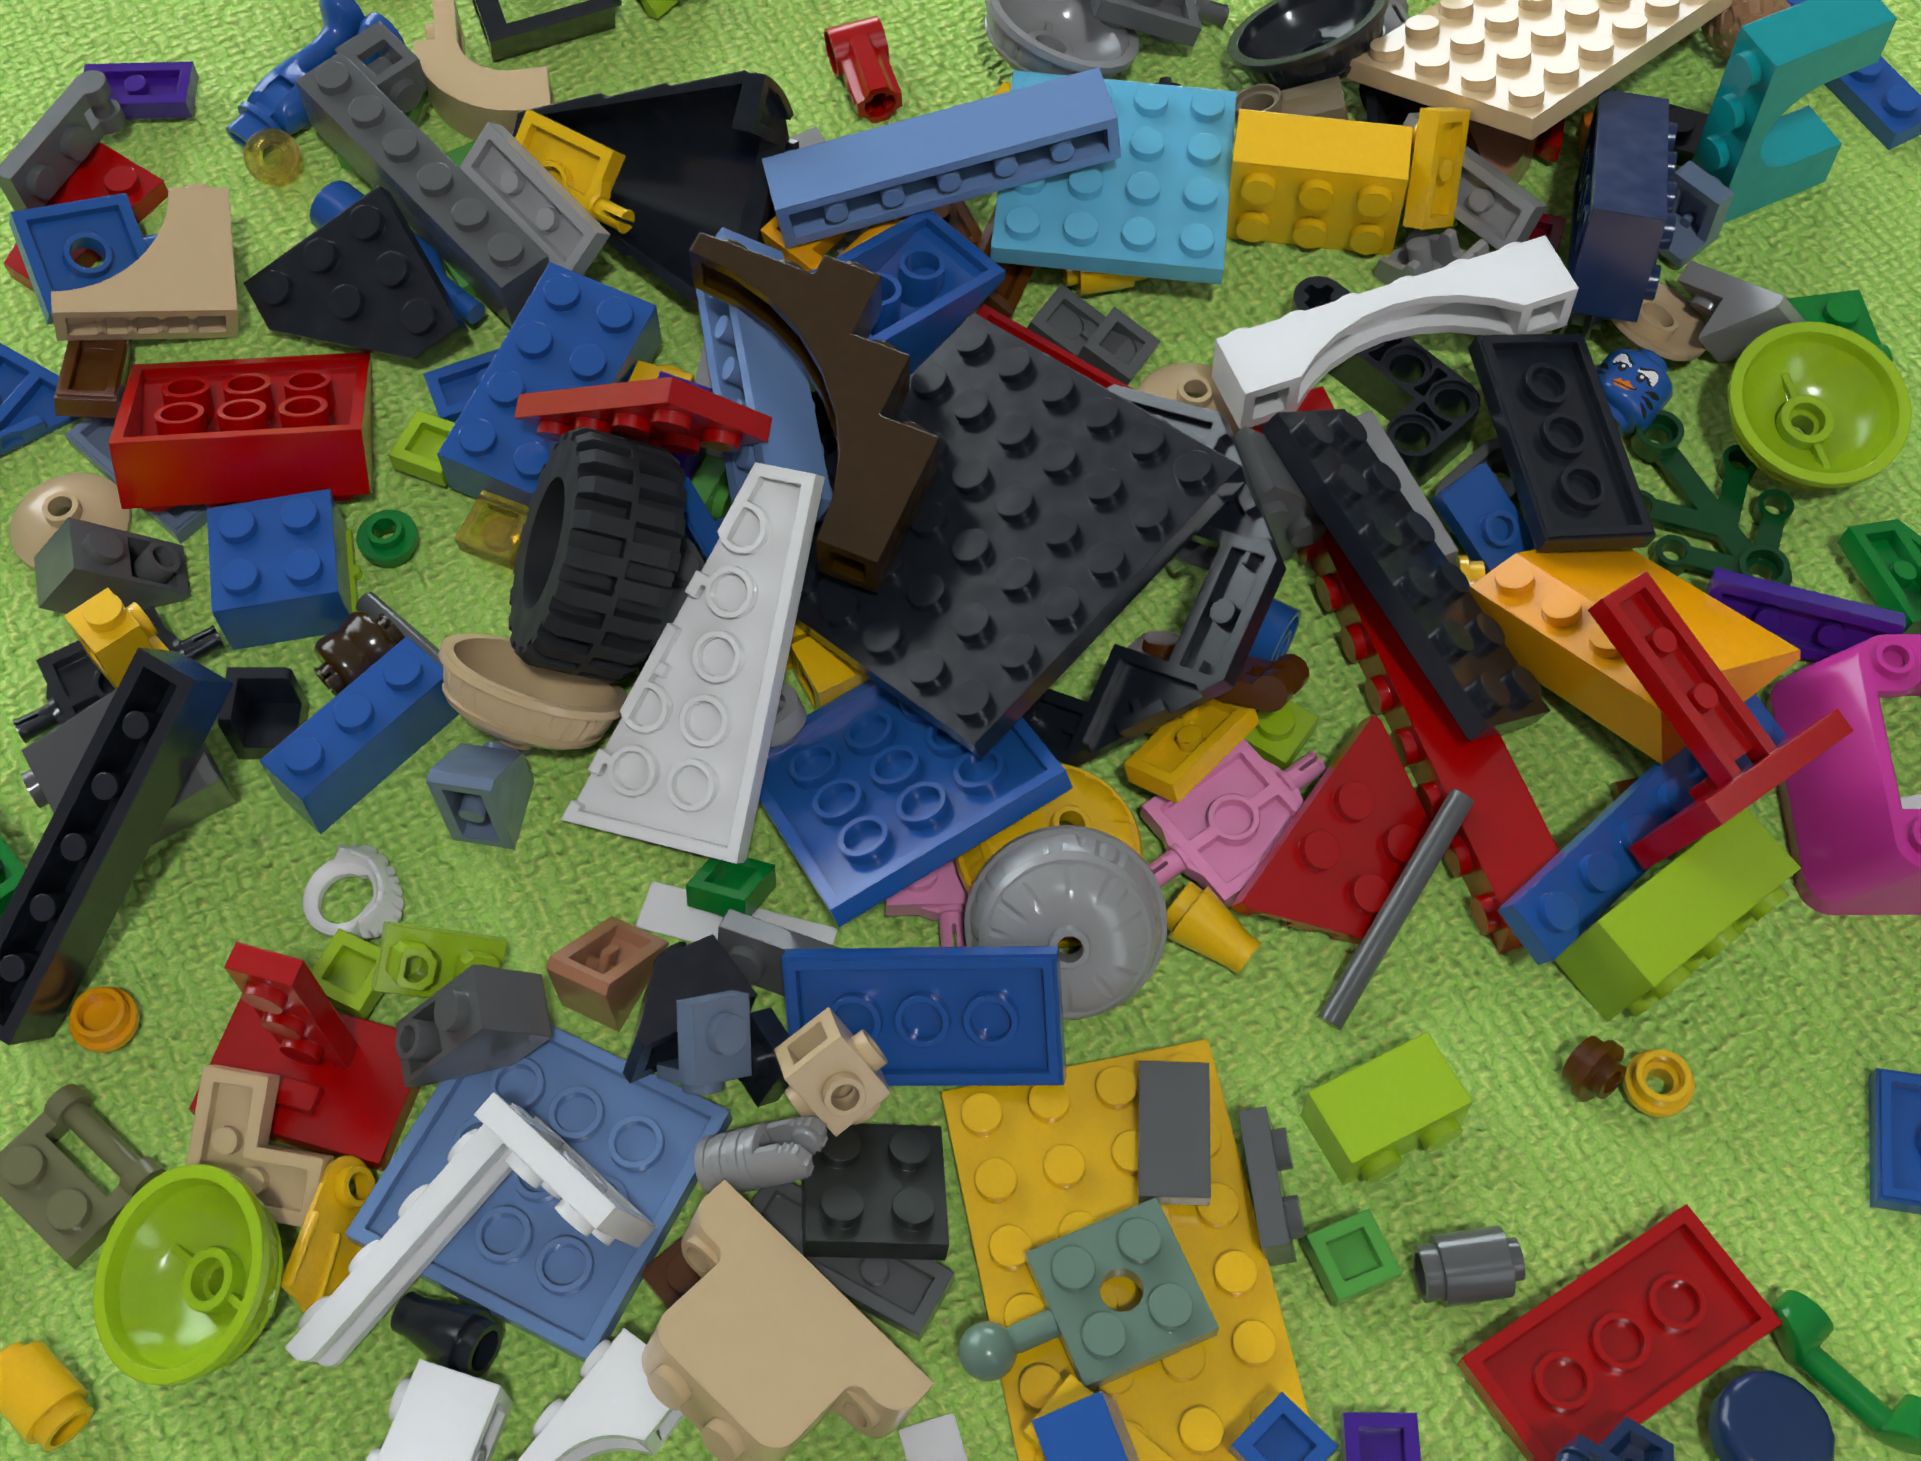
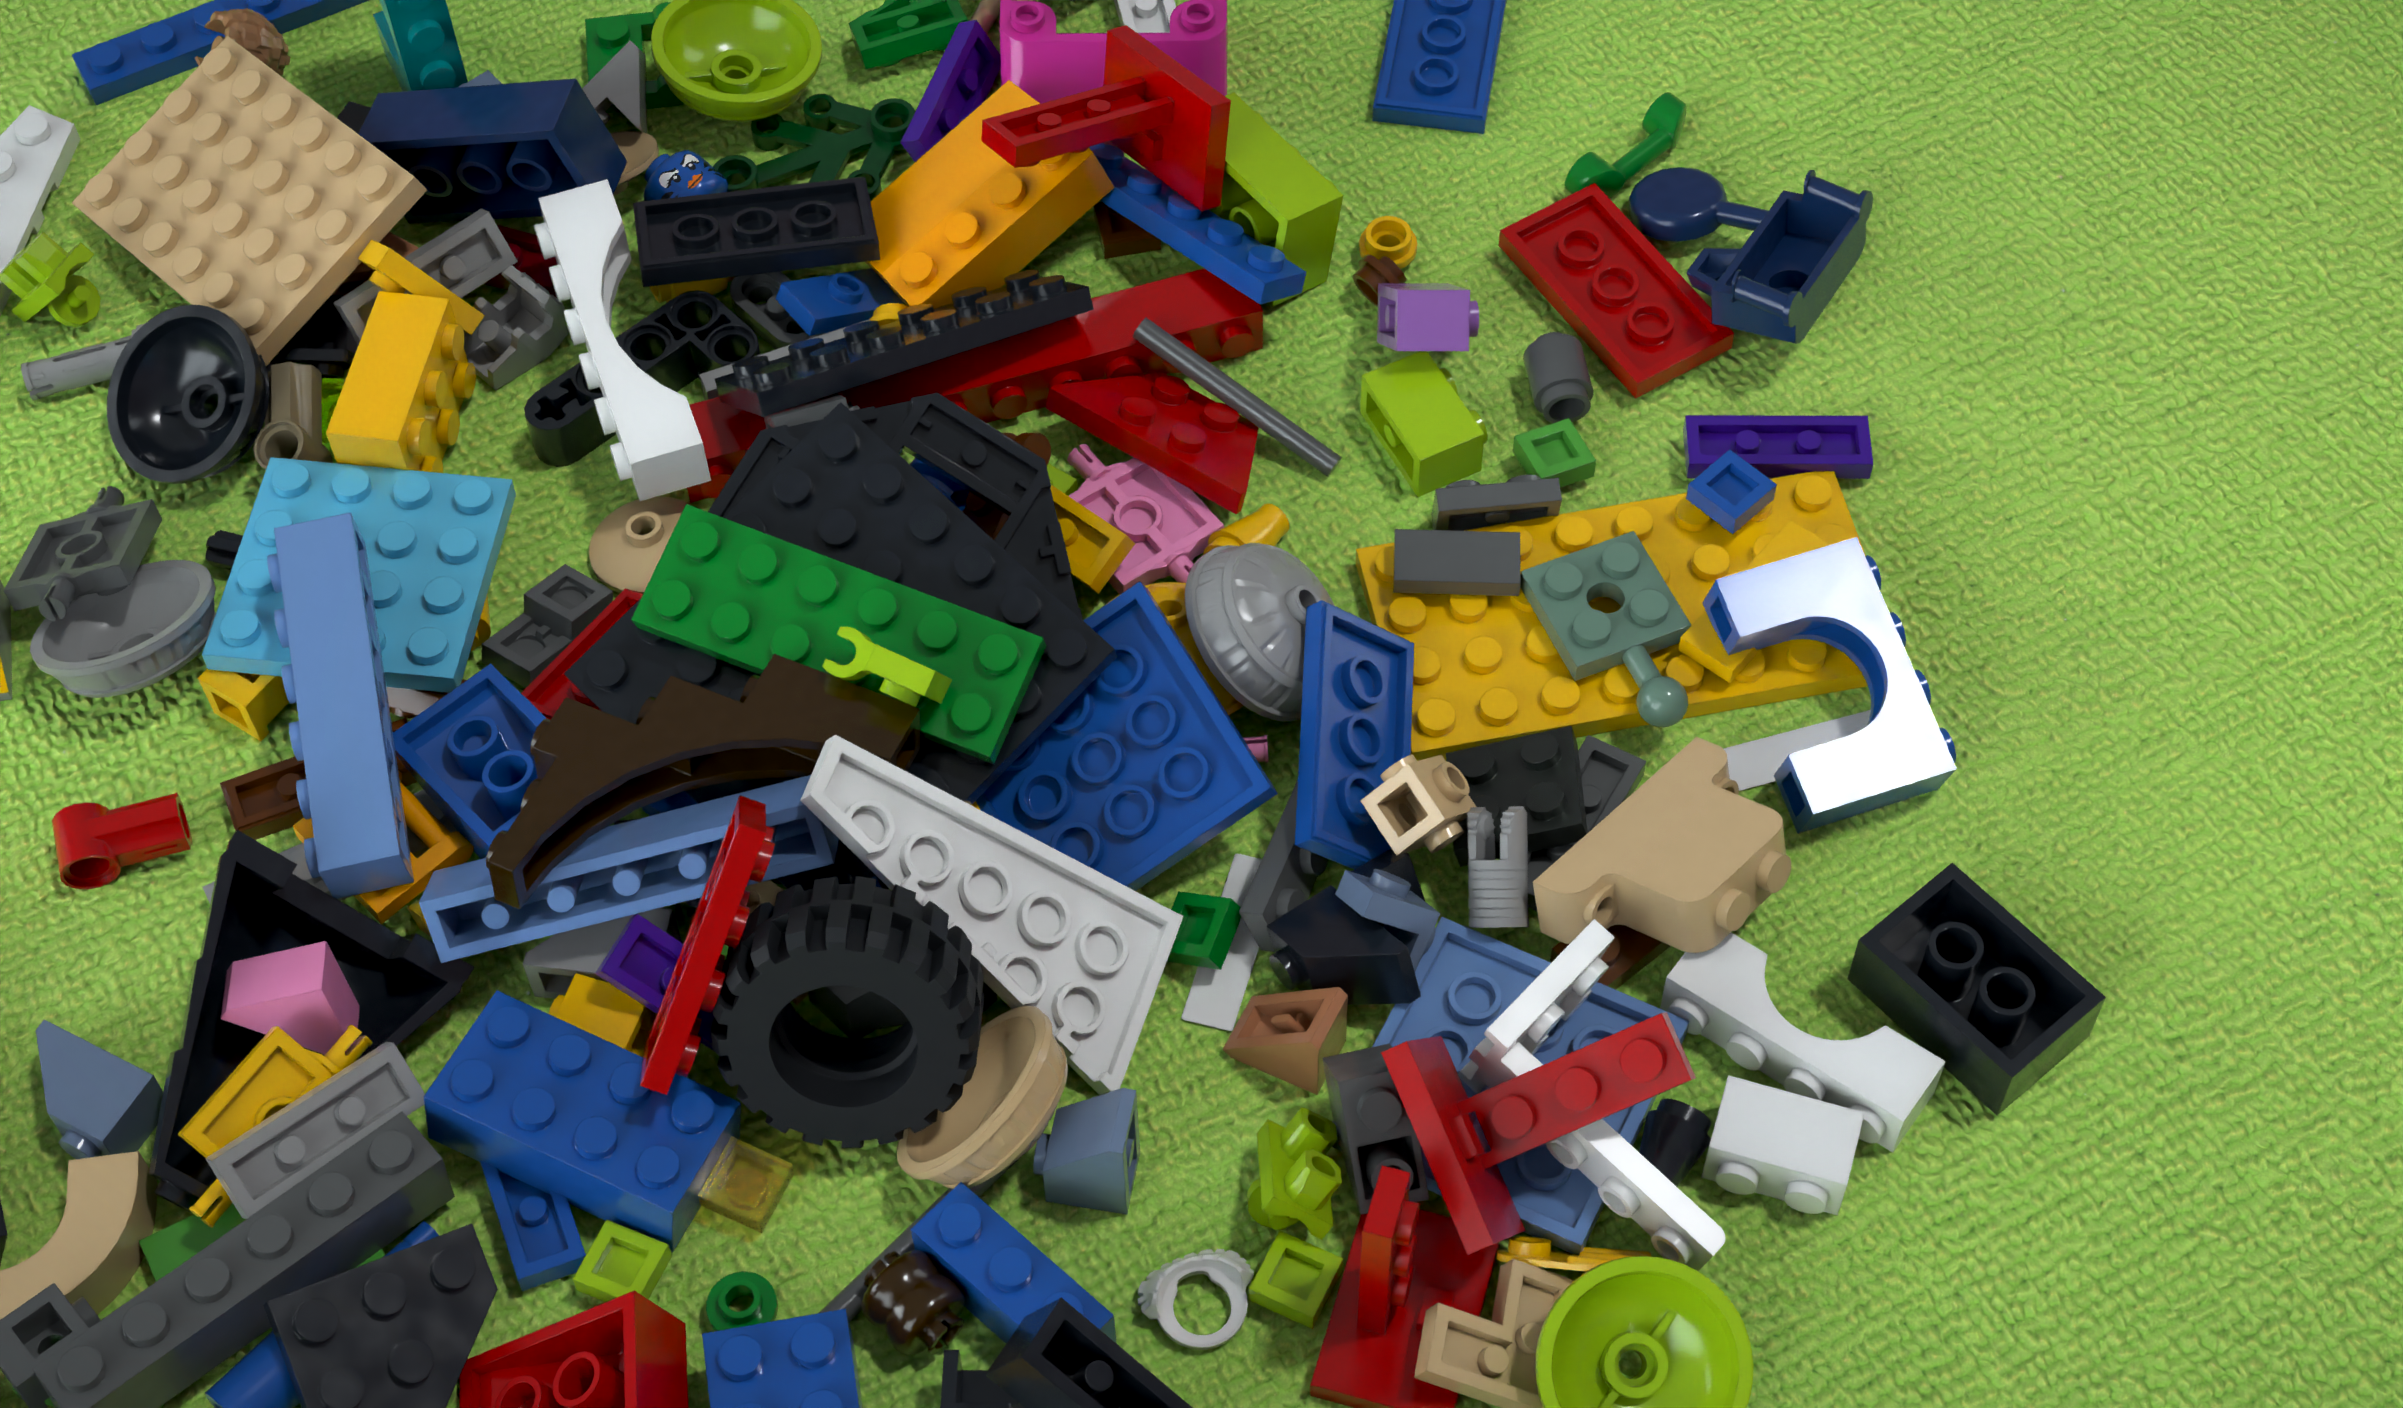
camera: 90 degrees left, 5 degrees down
none -> sand blue slope [36,1020,163,1159]
none -> bright pink slope [221,941,360,1055]
none -> green plate [631,504,1047,764]
none -> lime plate [822,627,952,707]
none -> medium lavender brick [1377,283,1479,351]
none -> red piece [1381,1012,1696,1255]

